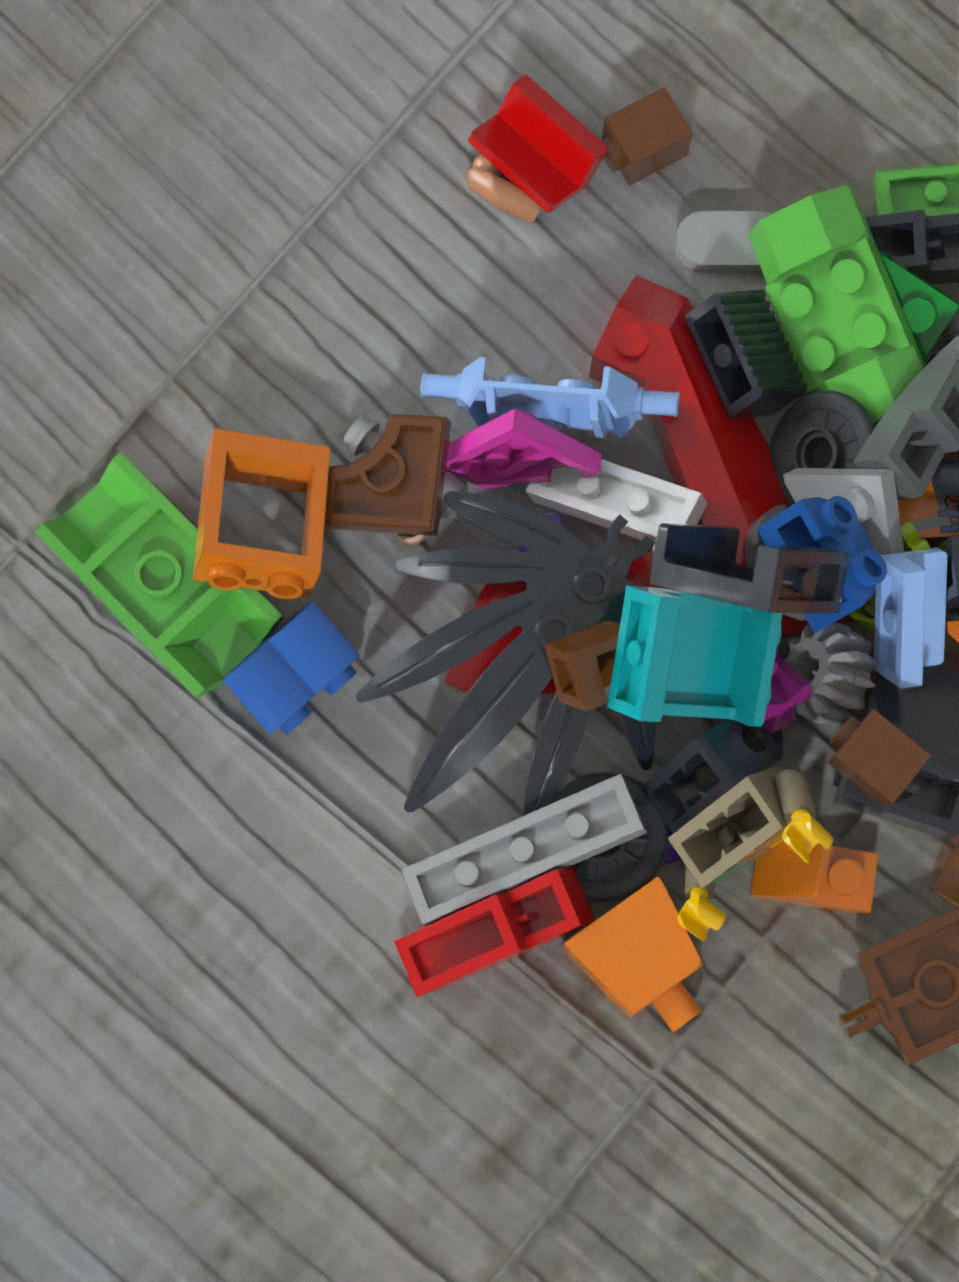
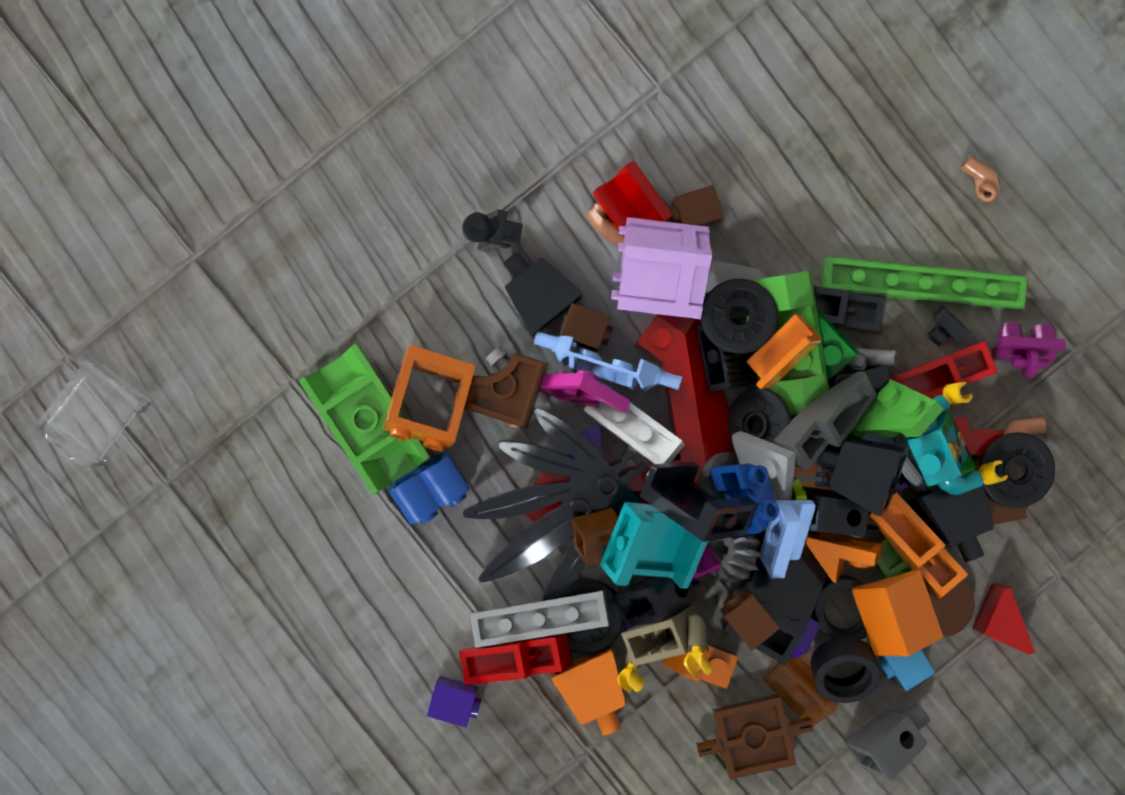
camera: 10 degrees right, 10 degrees up
none -> dark purple brick [426,676,482,728]
none -> black hips [462,209,523,252]
none -> black torso [503,252,583,337]
none -> reddish brown brick [560,303,614,352]
none -> lavender container [611,217,712,319]
none -> black wheel [701,279,778,354]
none -> orange panel [746,314,823,390]

